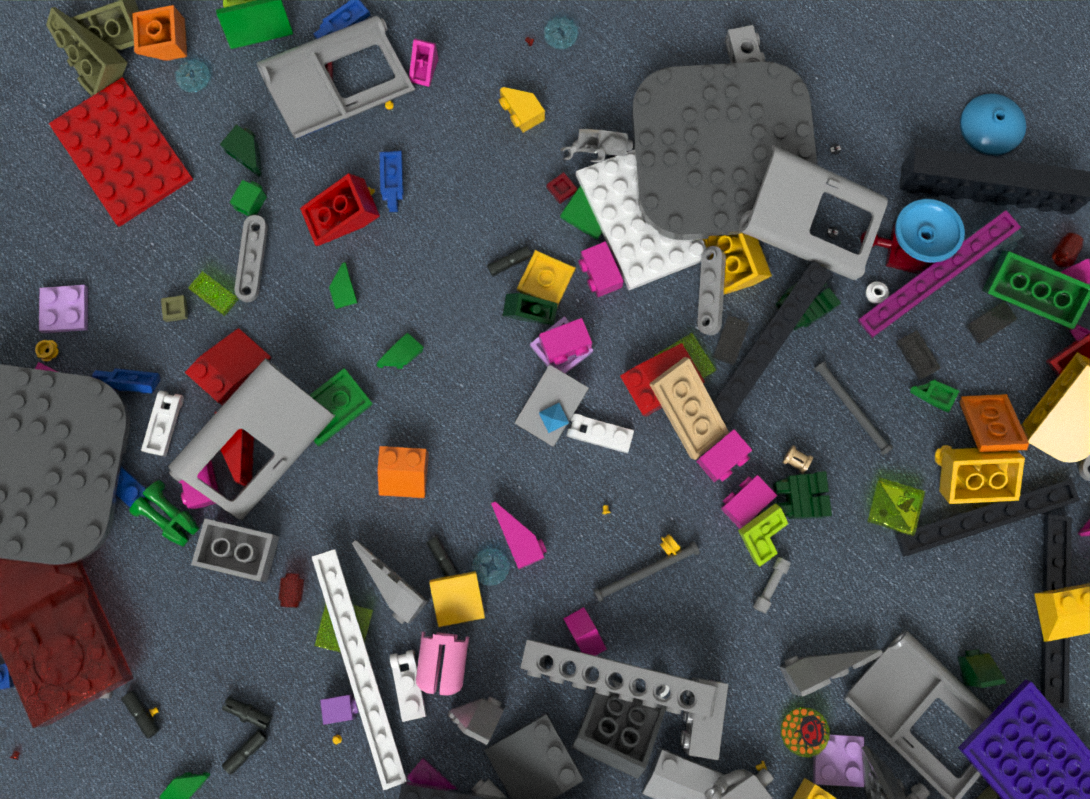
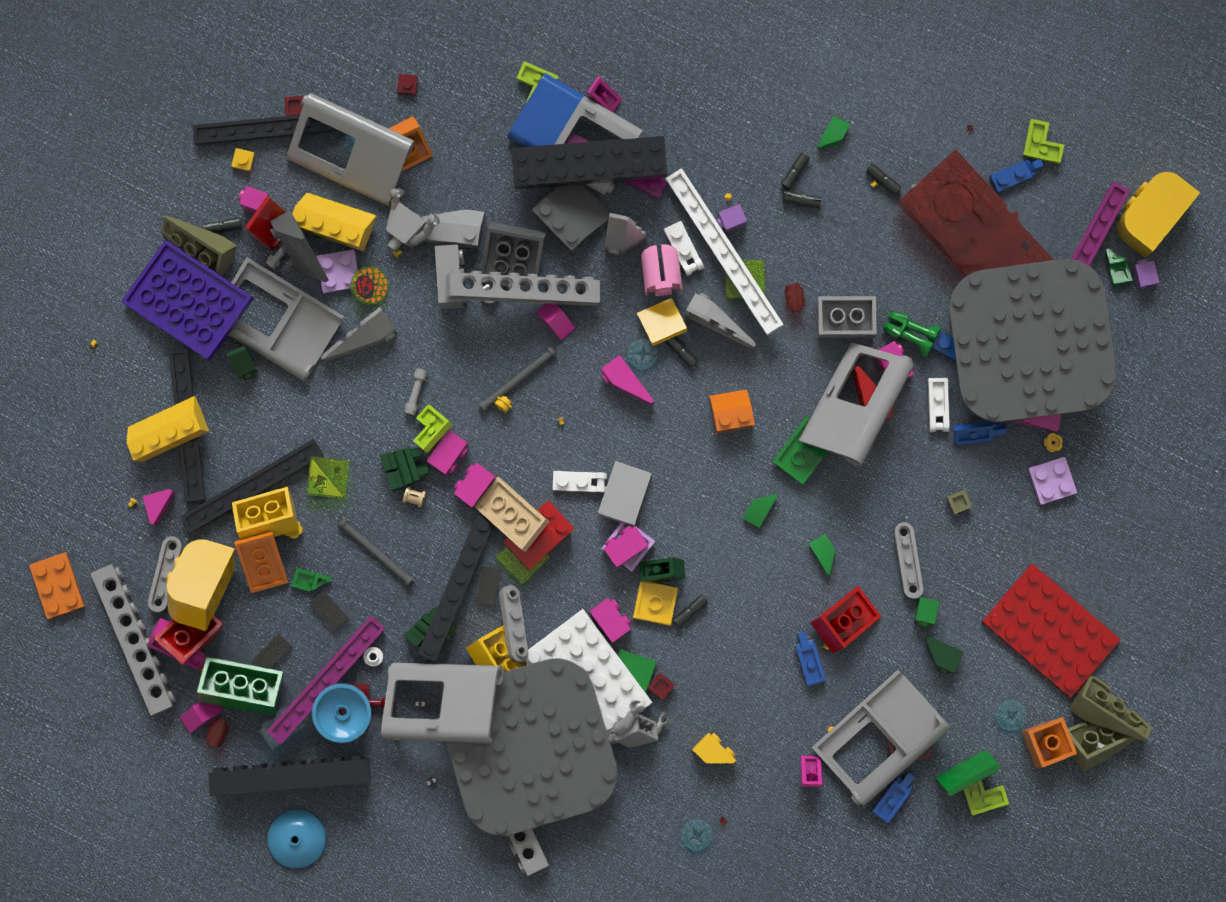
camera: 165 degrees right, 5 degrees up
red slope [184,328,272,406] -> none
clear neon green plate [188,271,239,316] -> none
dark azure slope [539,403,569,433] -> none

